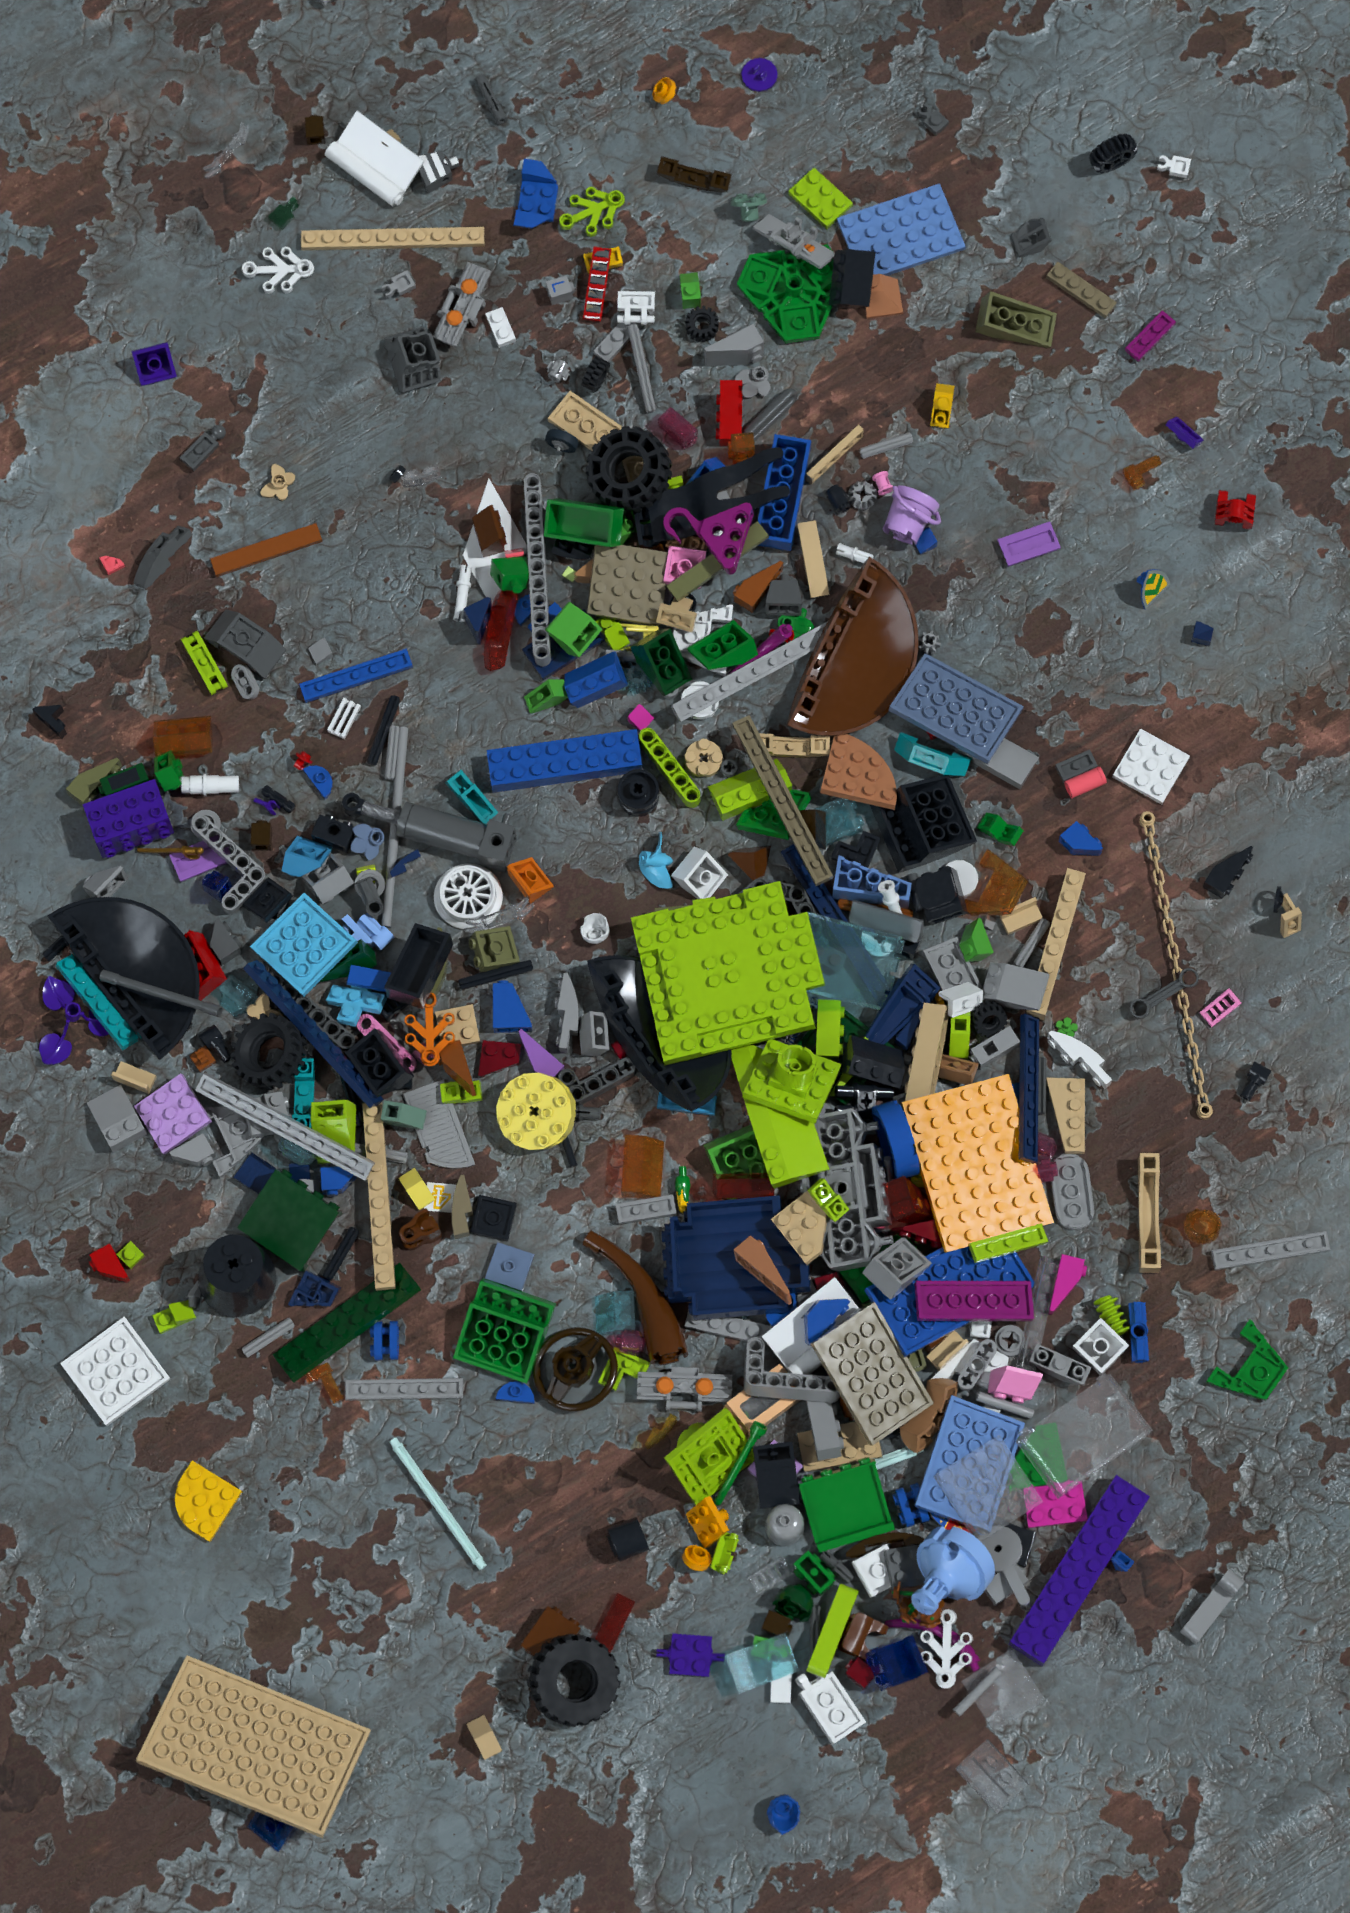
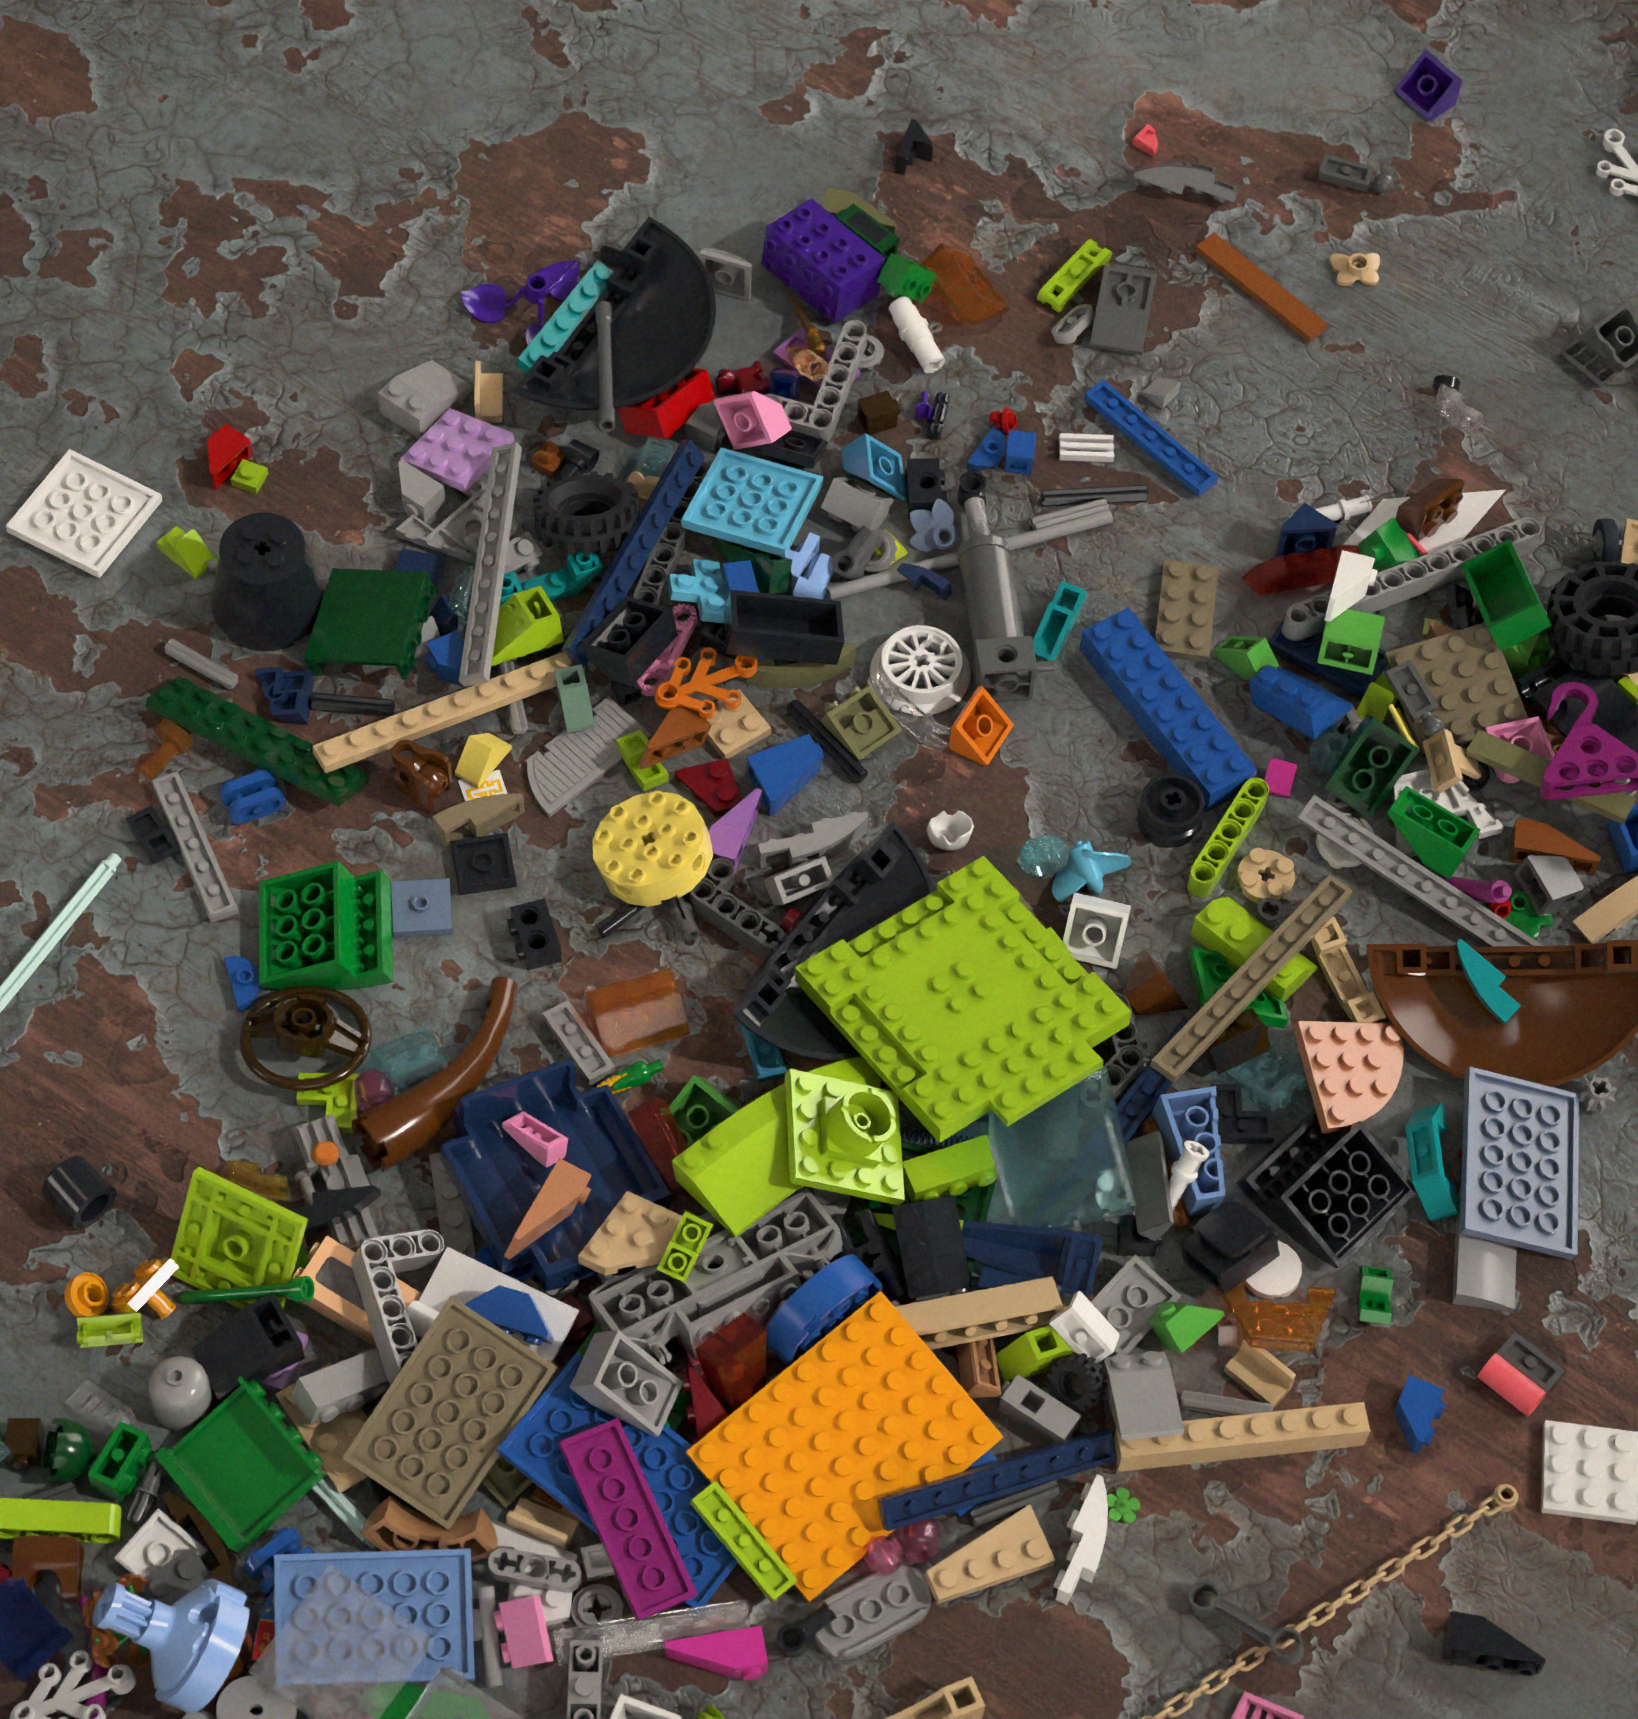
camera: 60 degrees right, 15 degrees down
none -> black slope [126,805,180,865]
none -> black slope [286,1185,381,1234]
none -> bright pink slope [502,1111,568,1168]
none -> black brick [507,898,561,971]
none -> bright pink slope [713,391,792,450]
none -> dark red animal [716,360,772,396]
none -> black pin [777,1601,837,1658]
none -> clear orange piece [786,345,828,381]
none -> blue panel [1004,430,1036,475]
none -> clear light blue gear [1020,833,1069,879]
none -> dark tan plate [1155,559,1219,663]
none -> white slope [1324,550,1378,622]
none -> dark grey plate [1384,659,1444,737]
none -> teal slope [1454,938,1521,1025]

